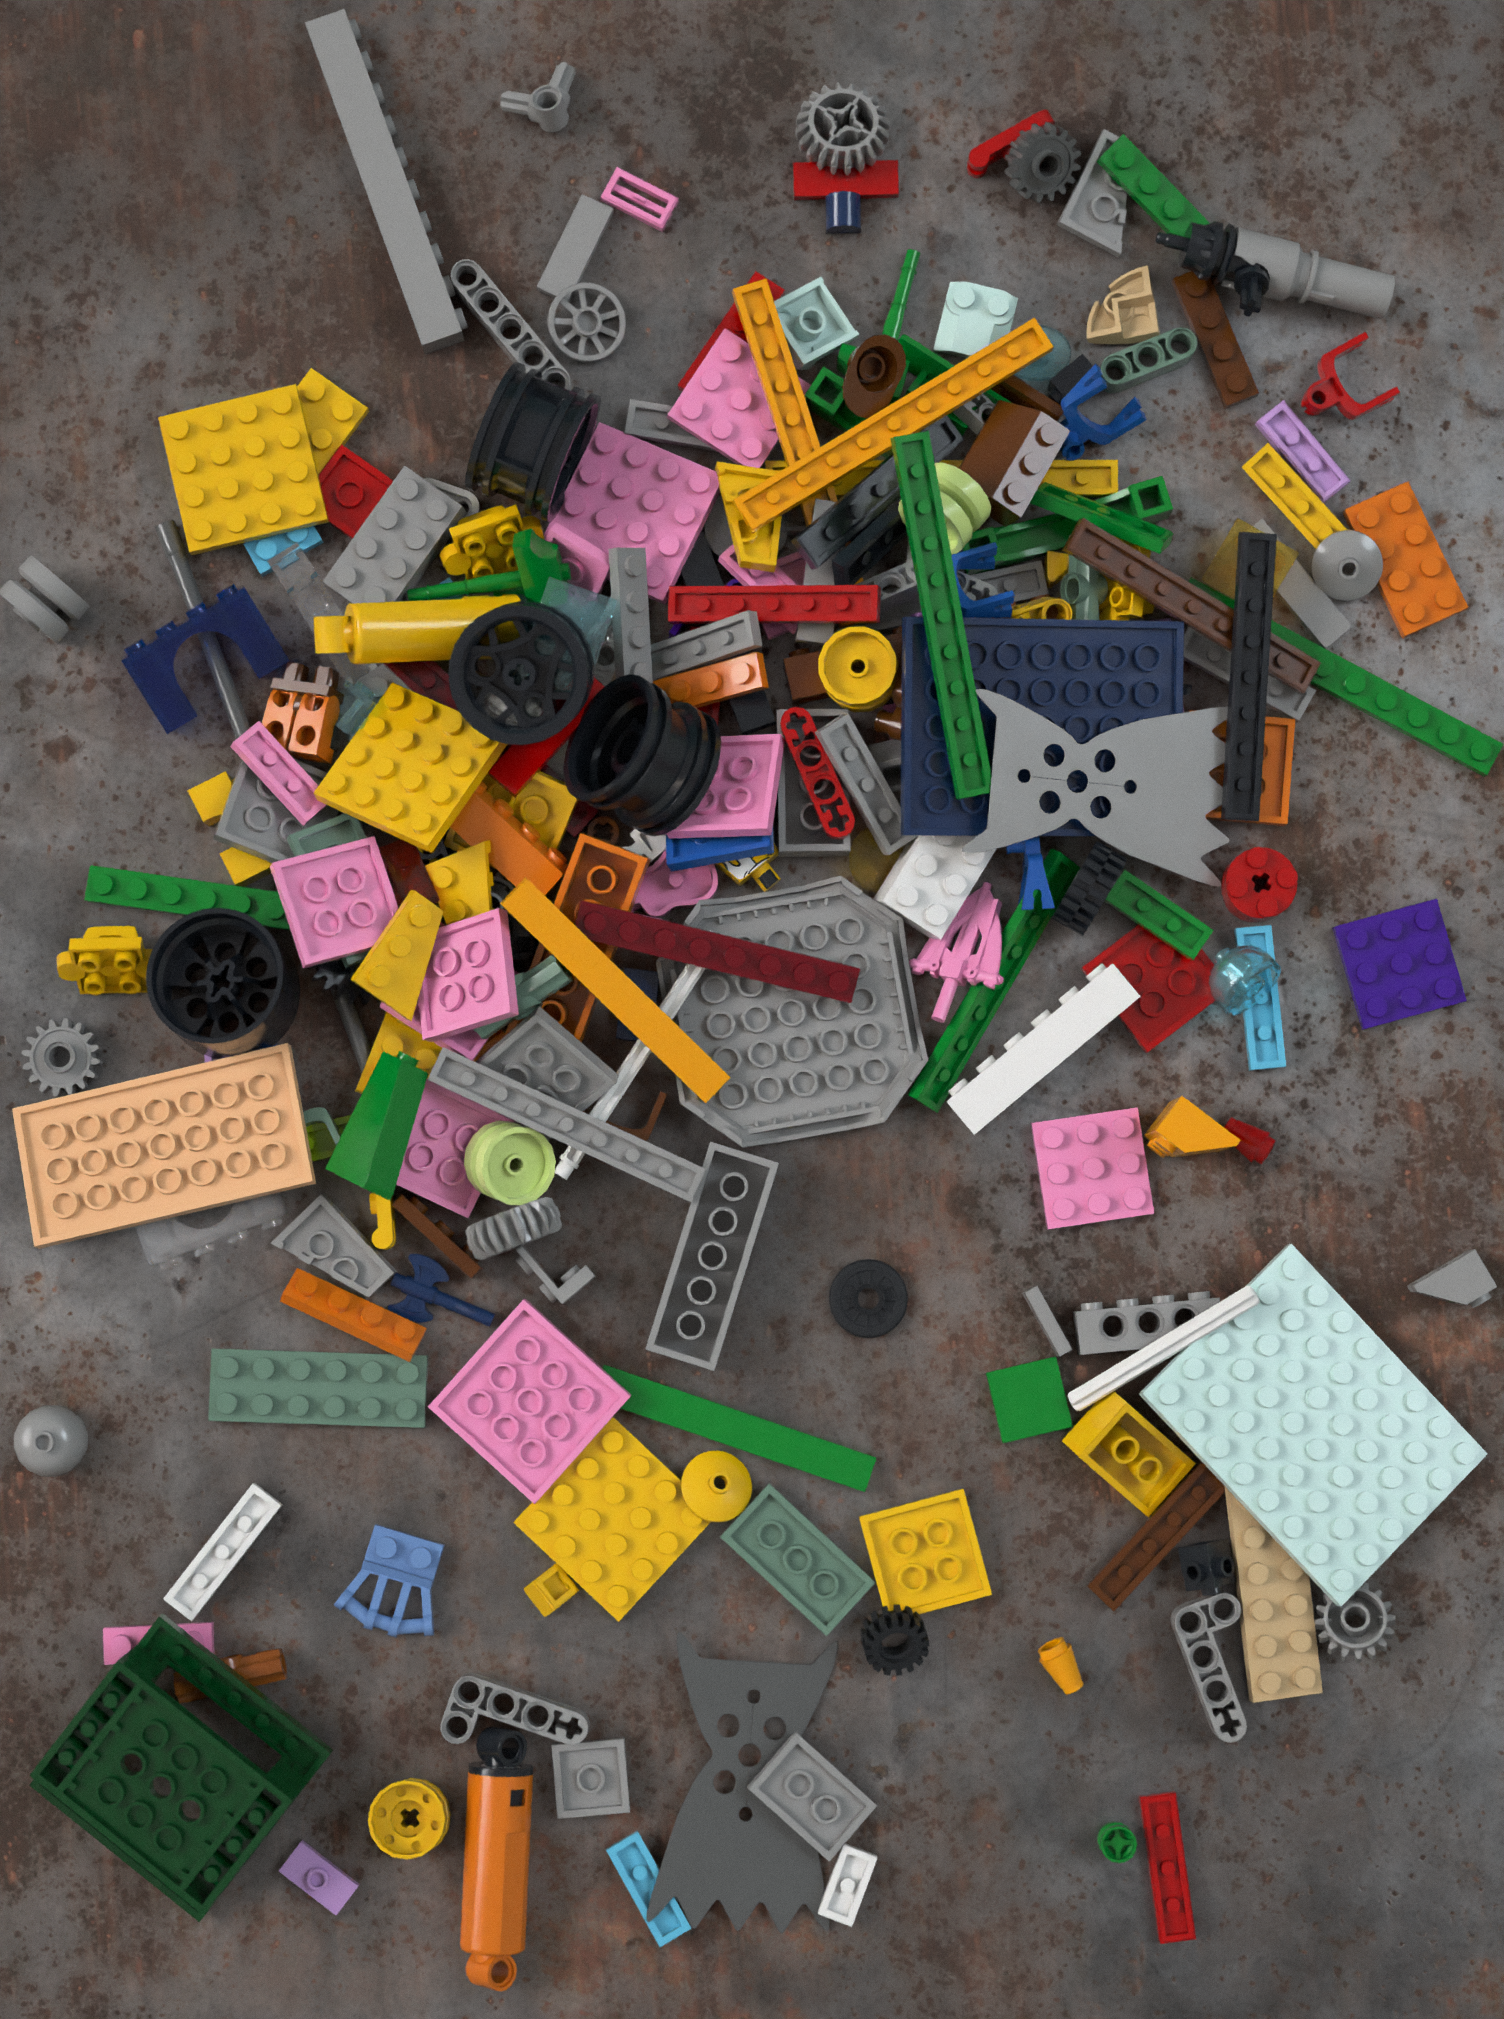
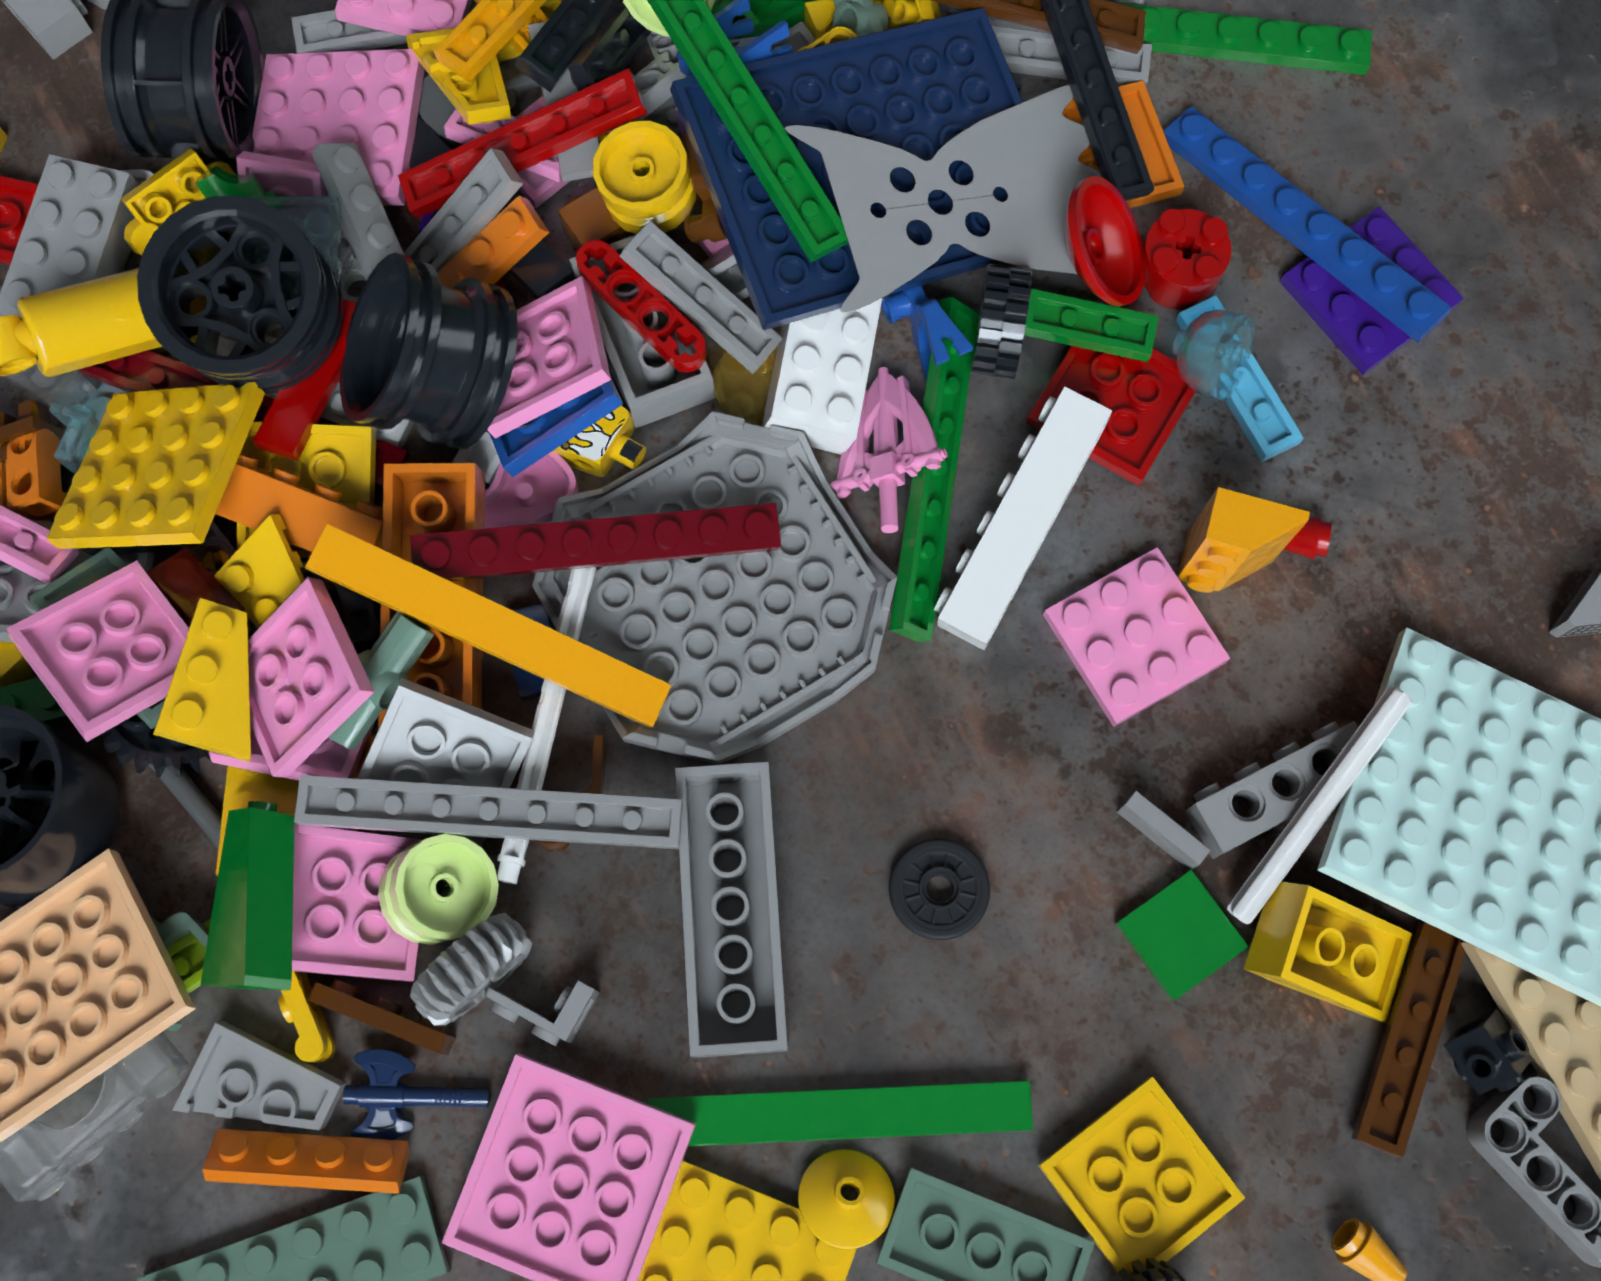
camera: 20 degrees left, 10 degrees down
none -> red dish [1065,176,1145,307]
none -> blue plate [1163,106,1452,343]

